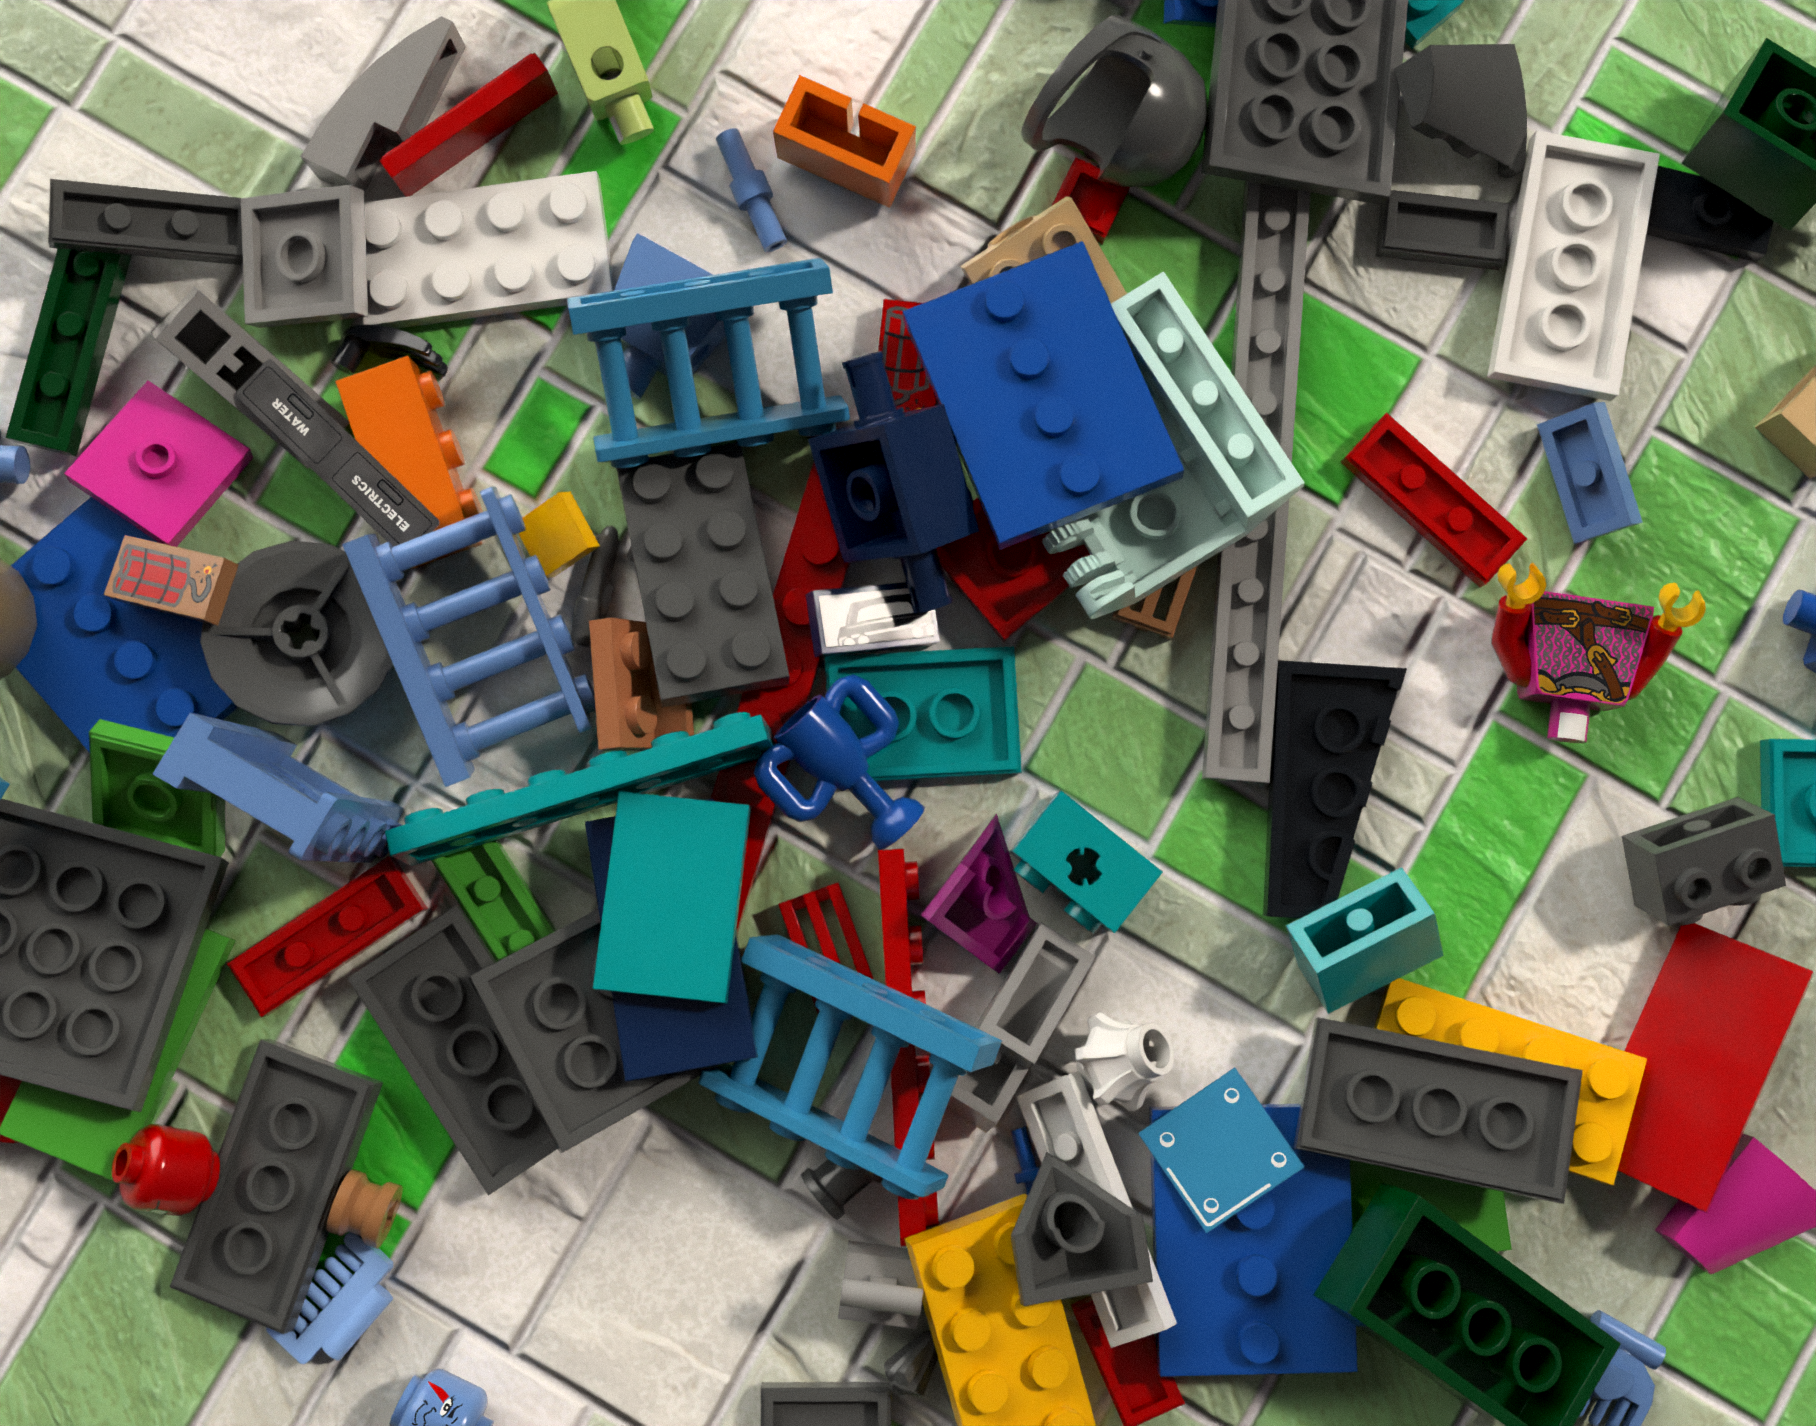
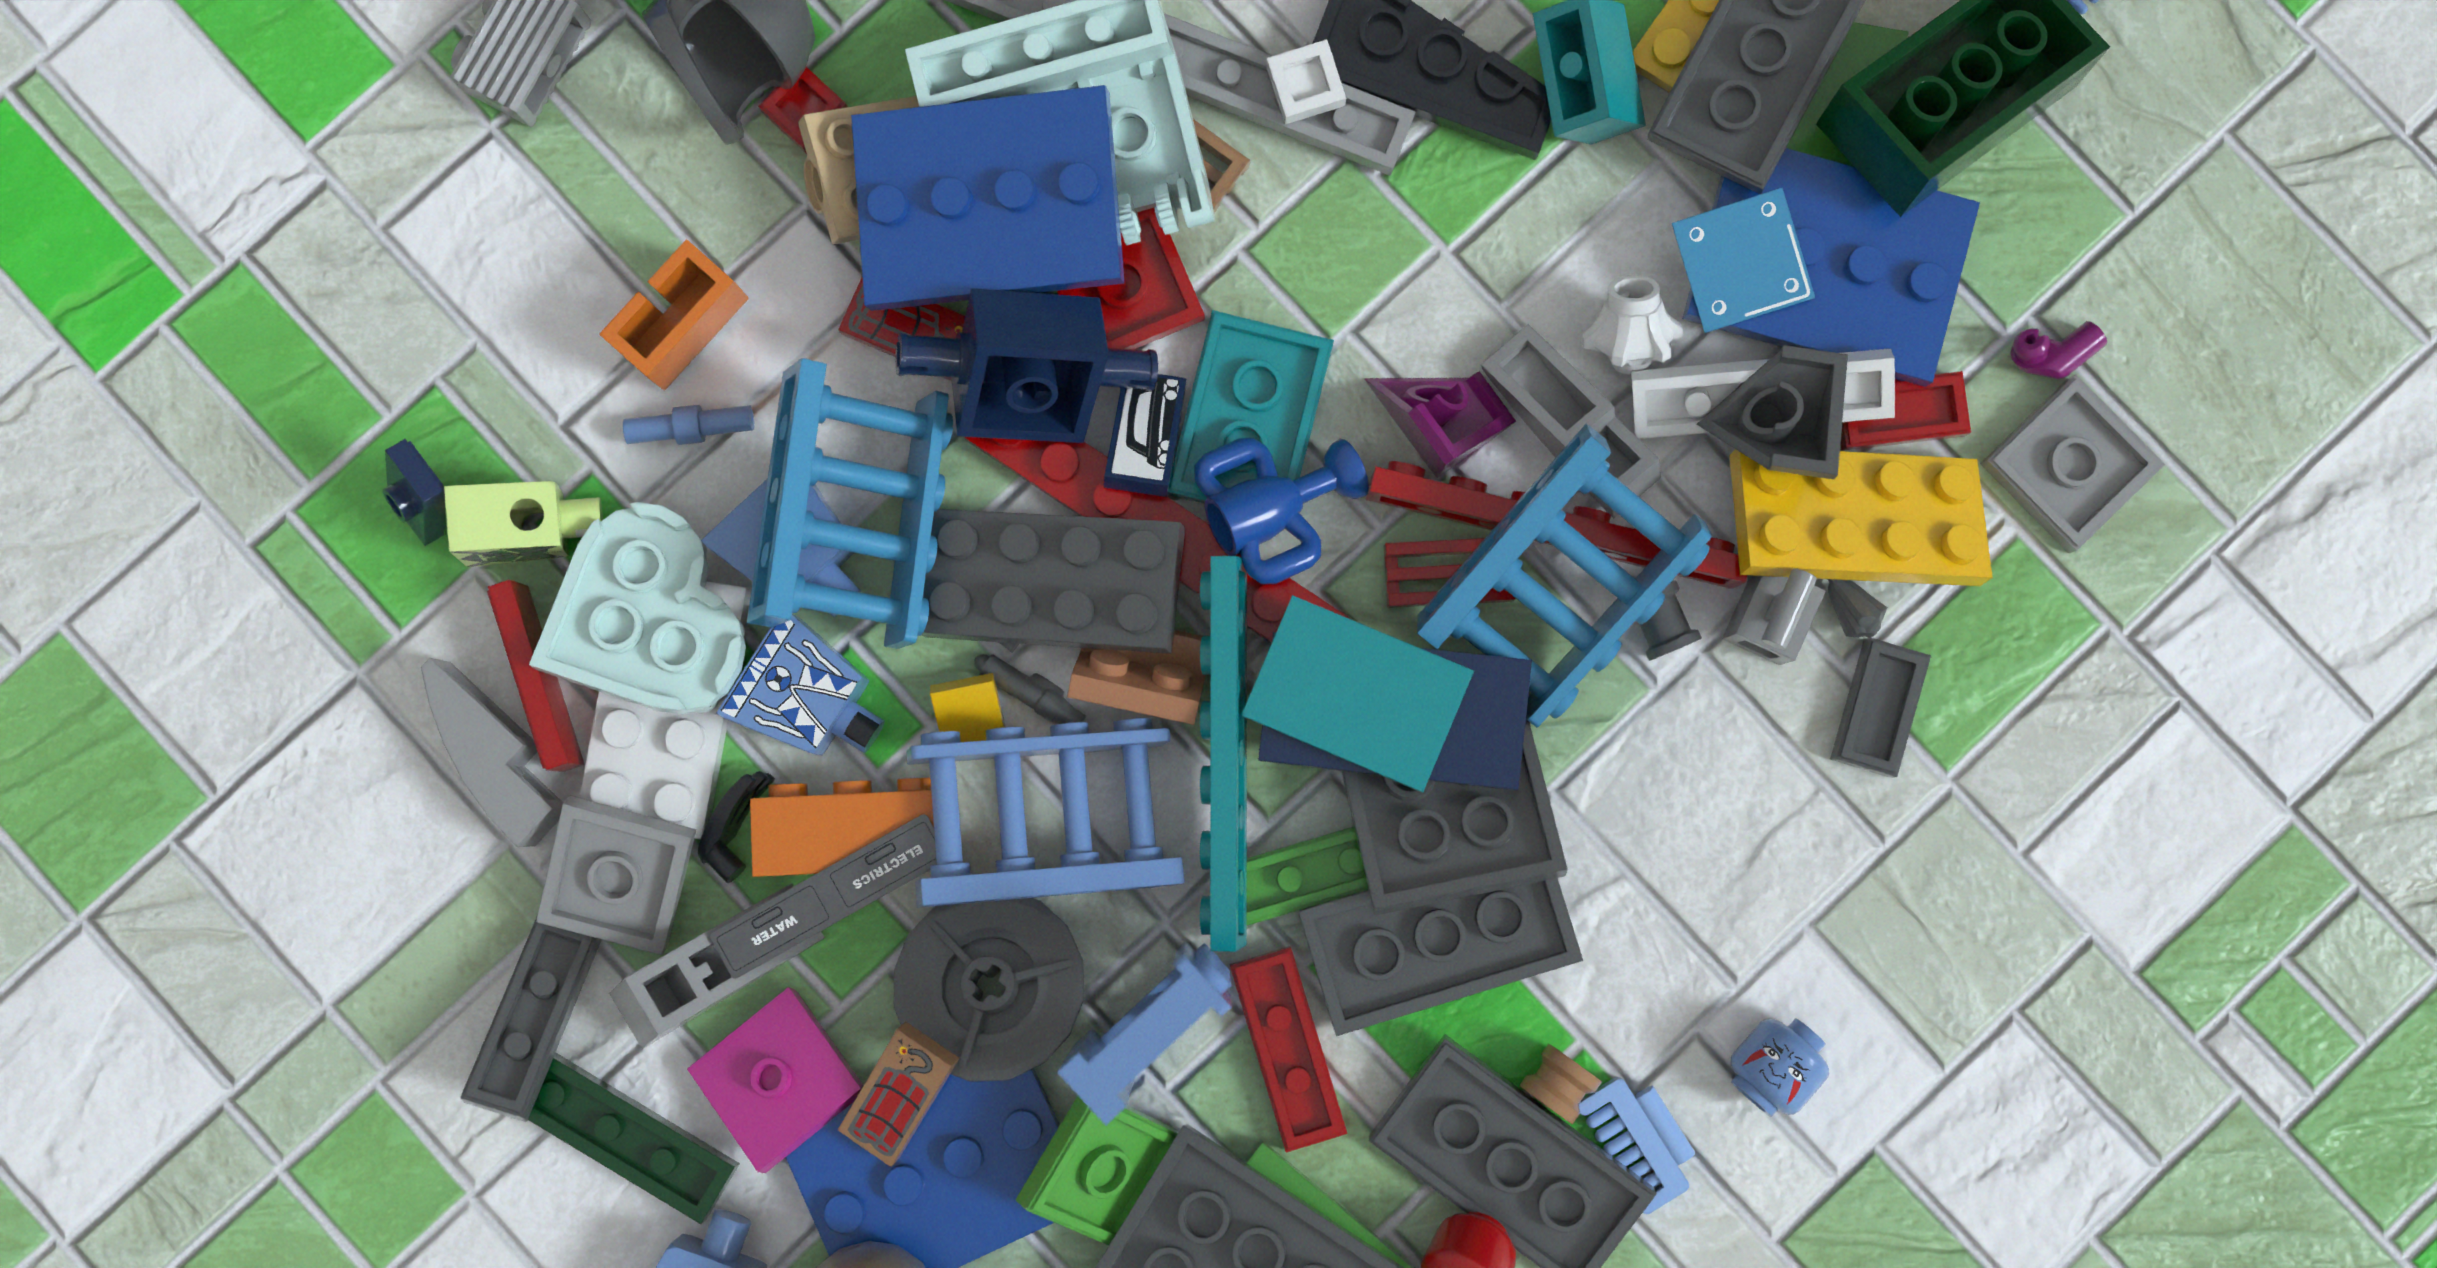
camera: 75 degrees left, 0 degrees up
teal brick [1010,791,1163,934] -> none
blue hand [1010,1126,1040,1195] -> none
none -> light aqua plate [529,502,746,714]
none -> torso [717,614,885,756]
none -> white tile [1266,39,1346,125]

